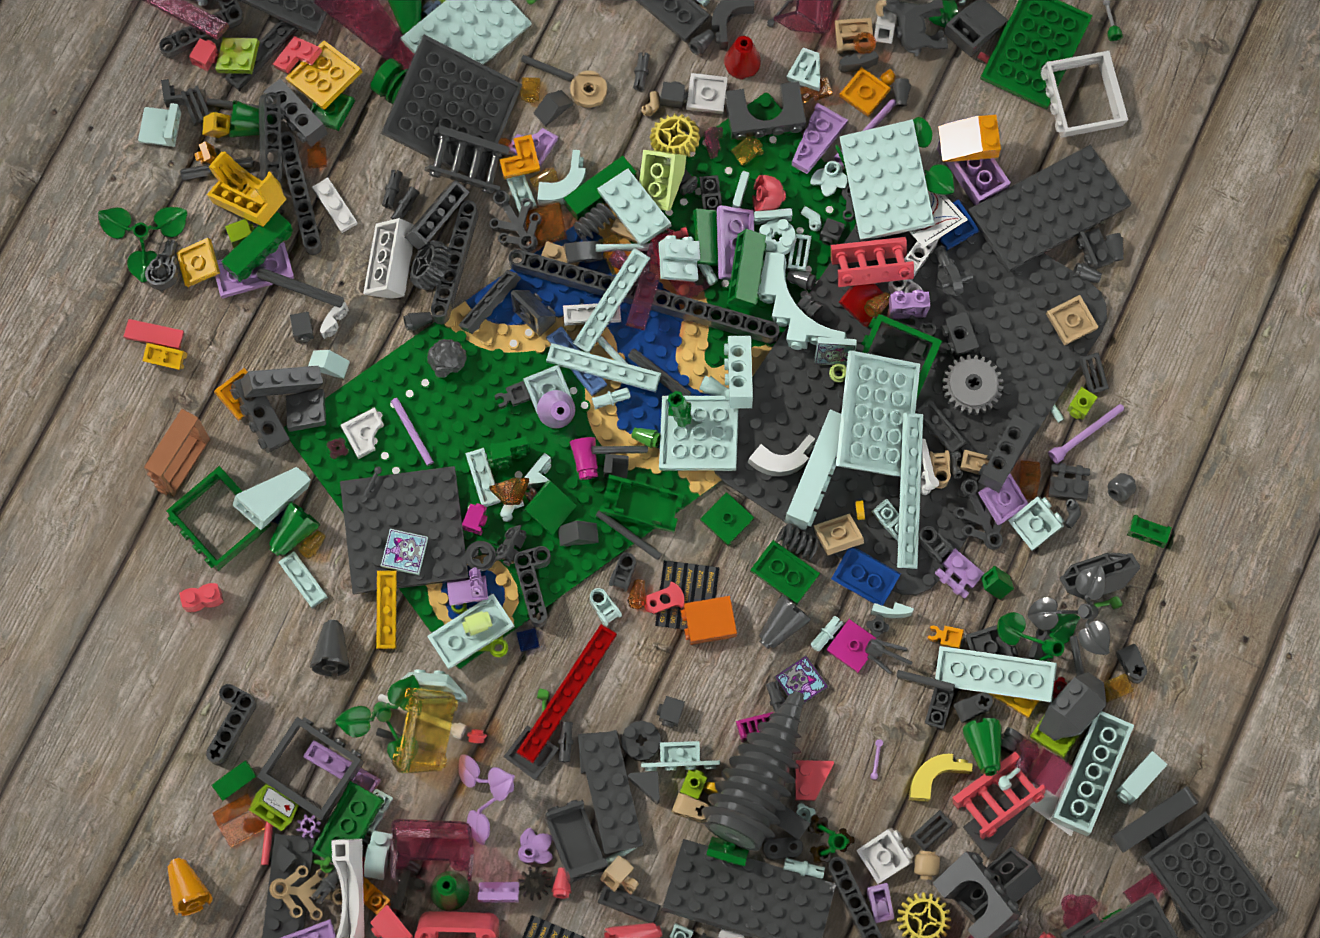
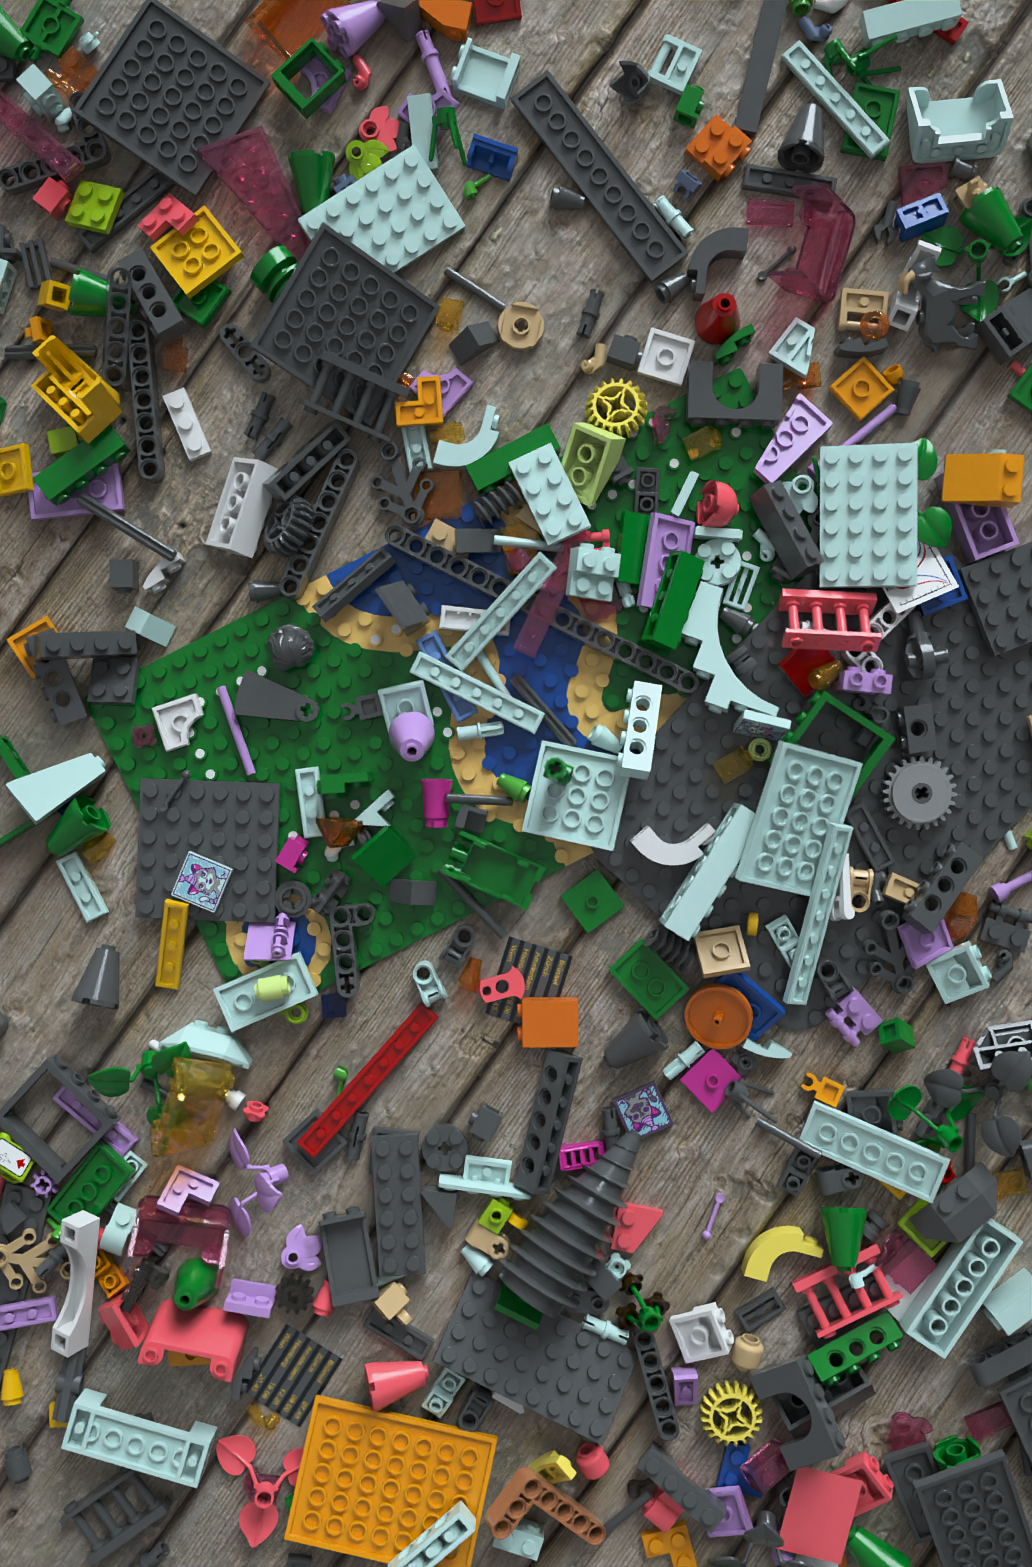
camera: 15 degrees right, 15 degrees up
none -> lavender plate [156,1165,220,1217]
none -> dark grey beam [220,323,271,383]
none -> dark grey piece [234,669,320,722]
none -> light aqua cone [460,1243,495,1277]
none -> dark grey brick [514,1049,583,1194]
none -> orange piece [684,983,753,1049]
none -> green slope [712,323,755,366]
none -> clear yellow bracket [713,746,753,784]
none -> dark grey brick [749,480,824,580]
none -> green brick [807,1310,903,1387]
none -> coral pin [949,1036,977,1075]

